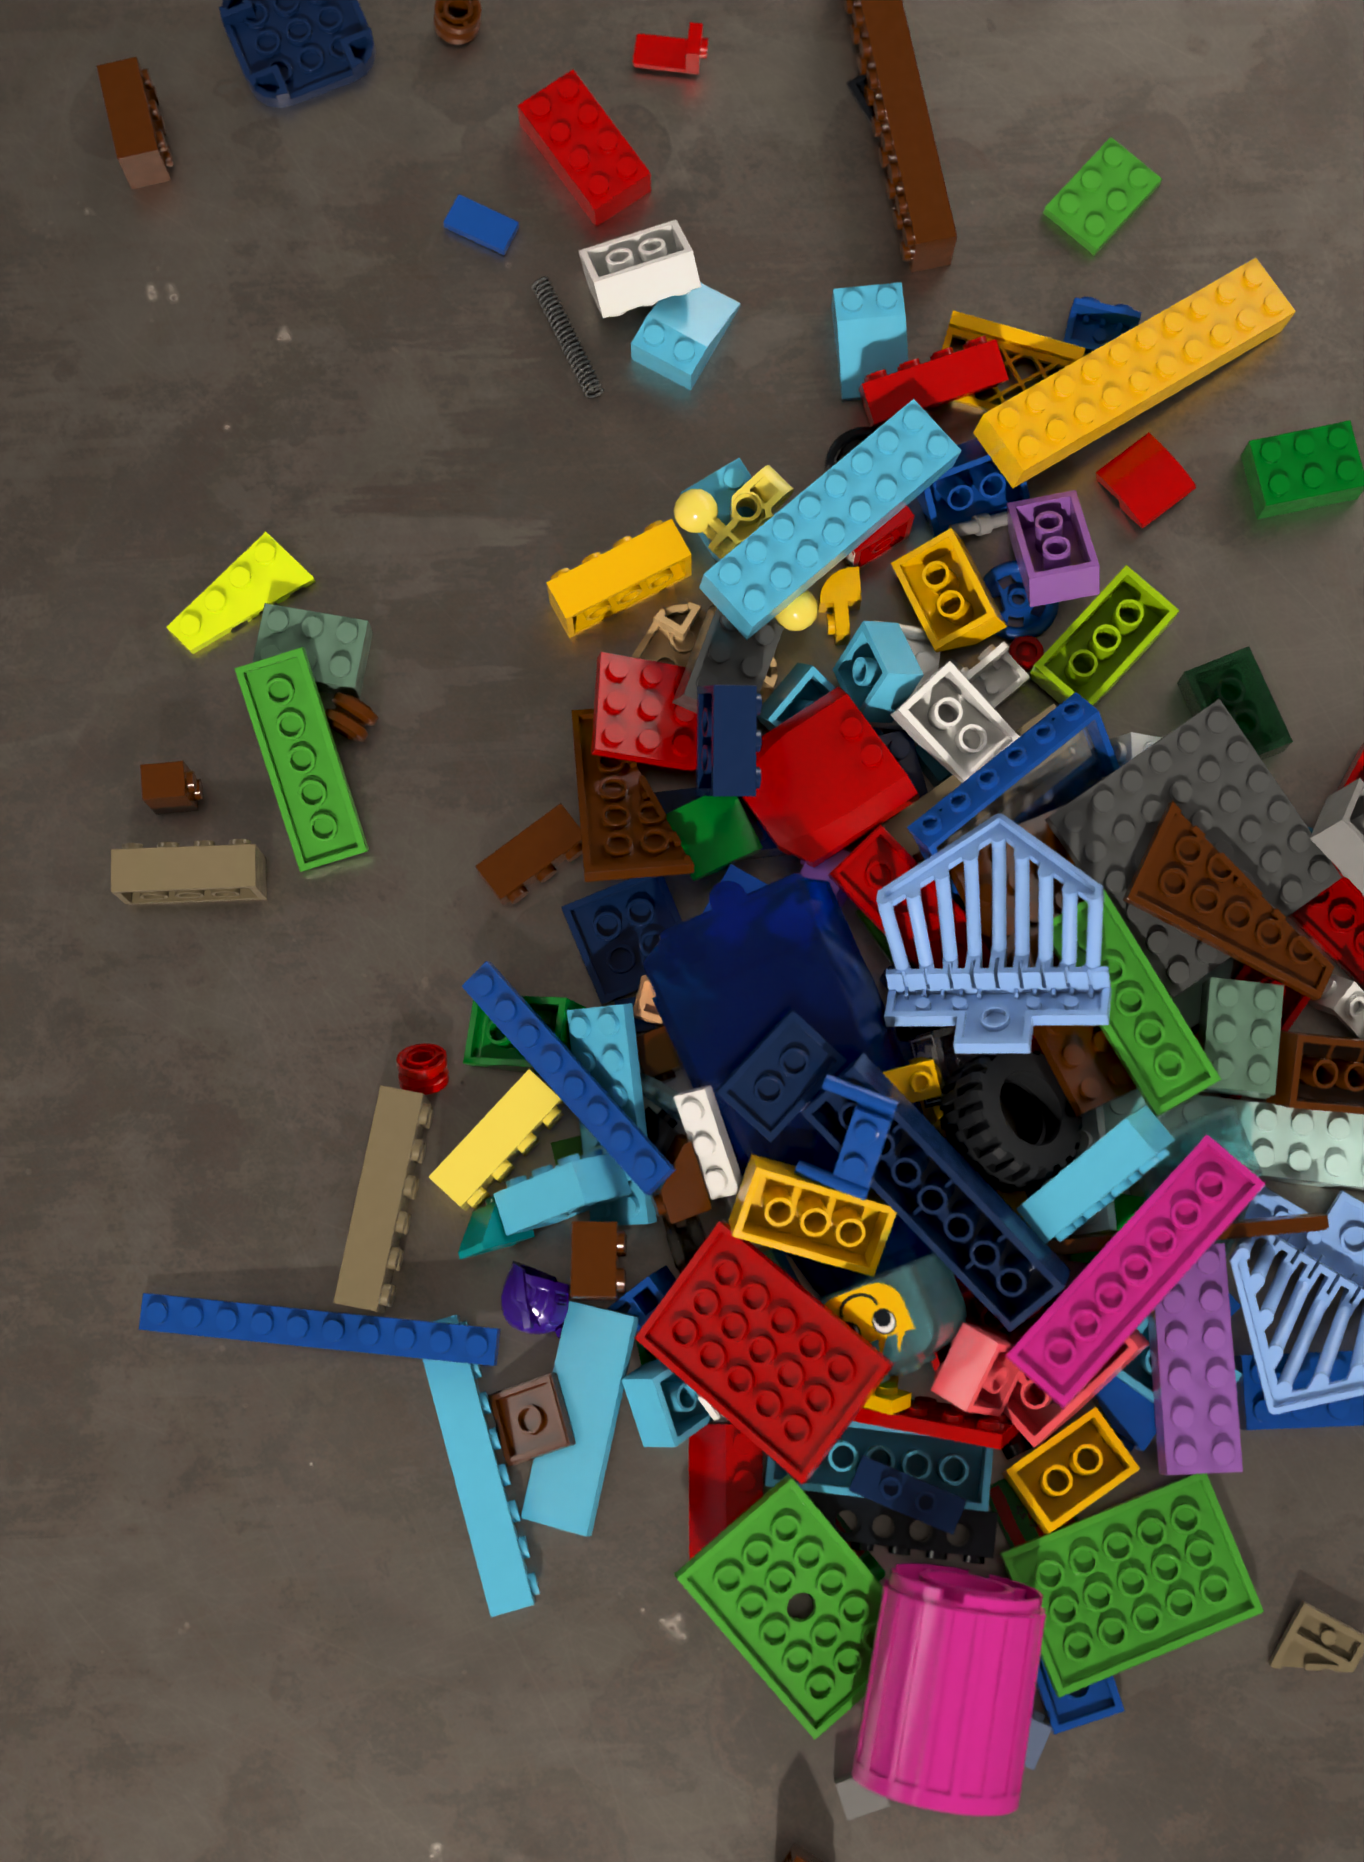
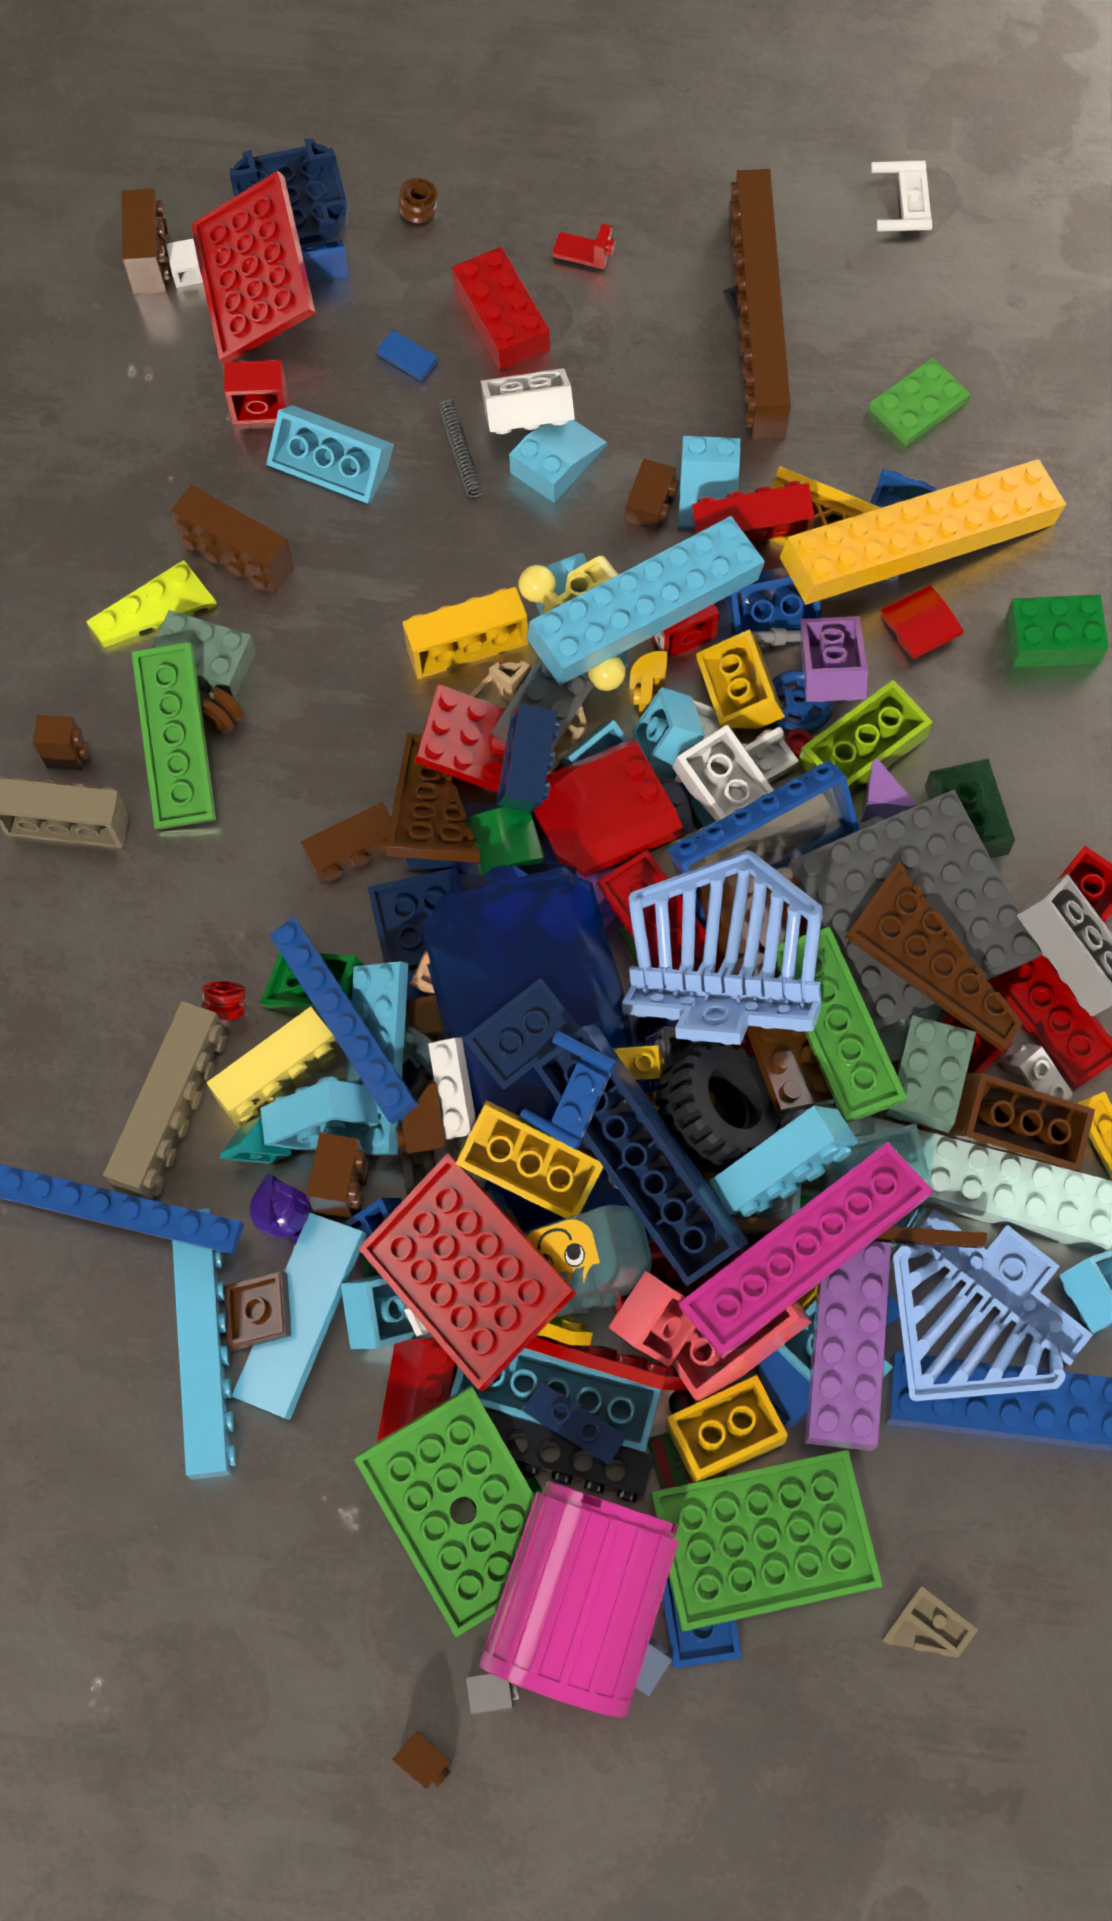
camera: 10 degrees right, 10 degrees down
none -> white brick [166,239,203,288]
none -> reddish brown brick [171,484,294,594]
none -> red plate [191,171,316,363]
none -> red brick [224,359,289,425]
none -> medium azure slope [266,405,394,504]
none -> blue slope [300,239,349,283]
none -> reddish brown brick [625,459,680,530]
none -> medium lavender slope [861,758,916,823]

